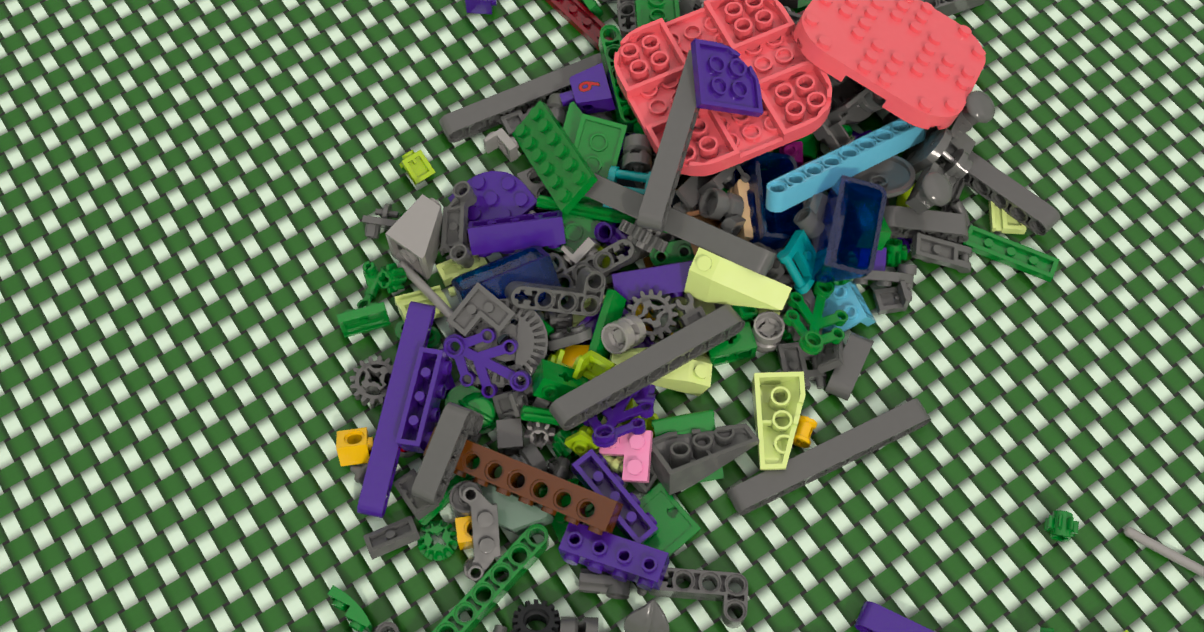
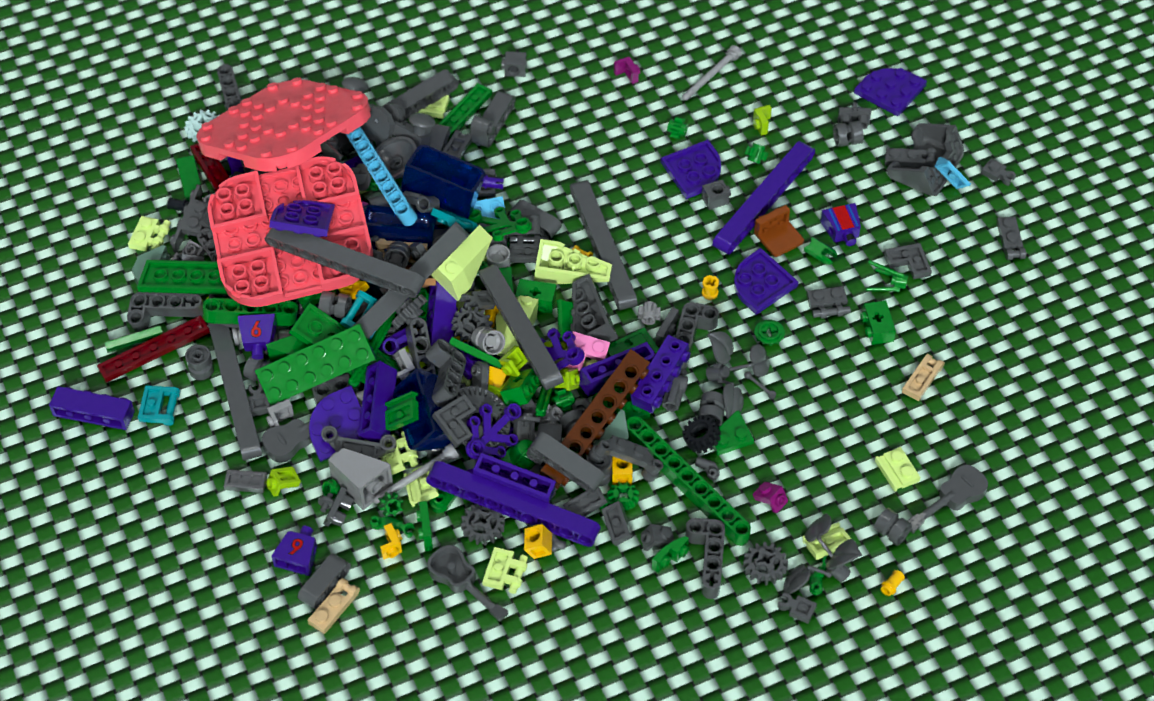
camera: 80 degrees left, 10 degrees down
none -> teal plate [138,385,181,426]
none -> dark grey wheel [185,344,214,380]
none -> flat silver plate [224,470,267,493]
none -> dark grey piece [262,419,311,463]
none -> dark purple torso [272,526,317,576]
none -> dark grey beam [298,553,351,609]
none -> tan plate [308,578,360,634]
none -> yellow bracket [380,523,402,559]
none -> green plate [385,391,419,431]
none -> dark grey piece [427,545,508,621]
none -> dark grey beam [470,91,516,148]
none -> dark purple pin [481,175,504,190]
none -> yellowish green plate [482,547,528,594]
none -> dark grey brick [501,52,527,77]
none -> green brick [515,279,557,313]
none -> magenta bracket [614,56,640,84]
none -> light grey gear [638,301,661,325]
none -> dark grey bracket [641,524,674,551]
none -> dark grey plate [656,308,679,347]
none -> dark purple plate [661,140,721,199]
none -> dark grey brick [702,180,731,210]
none -> yellow bush [702,275,719,300]

